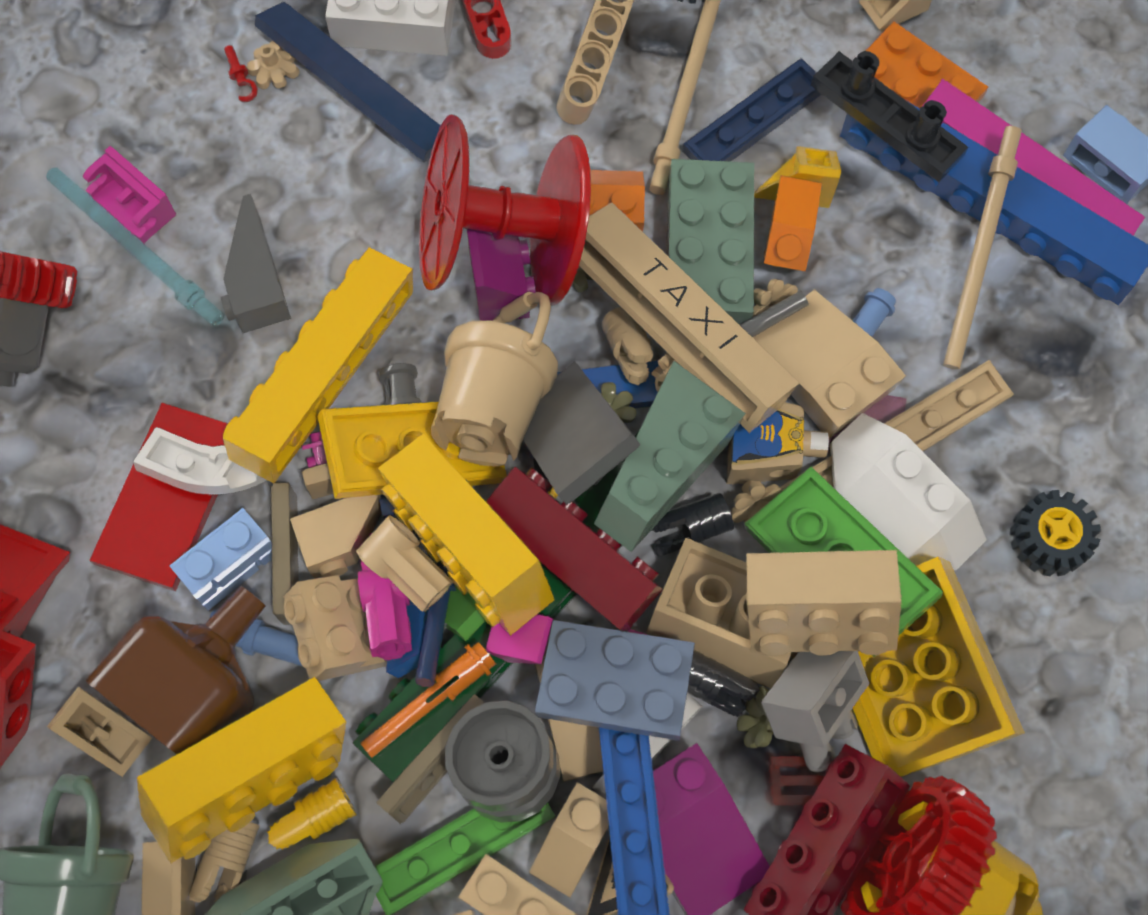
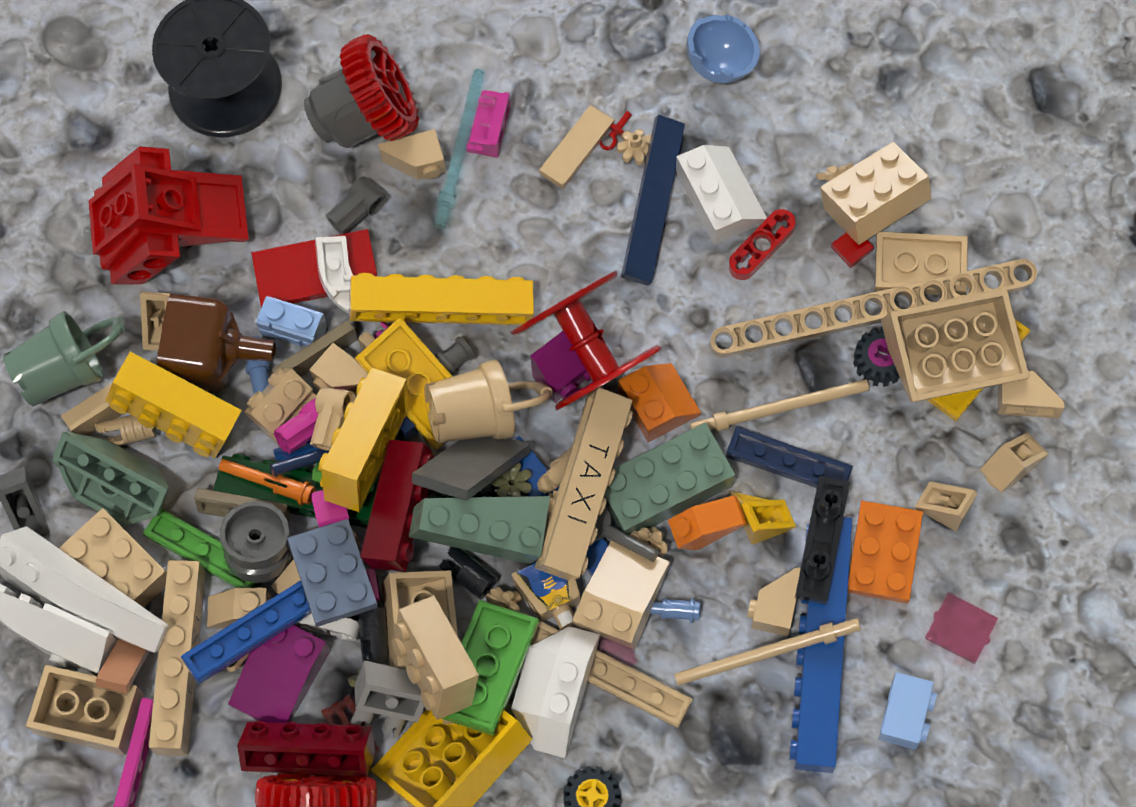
camera: 65 degrees right, 0 degrees up
dark grey slope [221,194,291,333] -> none
yellow hinge [267,778,357,850] -> none
dark pink tile [922,79,1145,235] -> none
none -> dark grey piece [326,177,387,234]
none -> tan slope [378,129,446,180]
none -> tan tile [539,105,614,189]
none -> tan slope [747,567,800,636]
none -> clear pink piece [925,593,998,664]

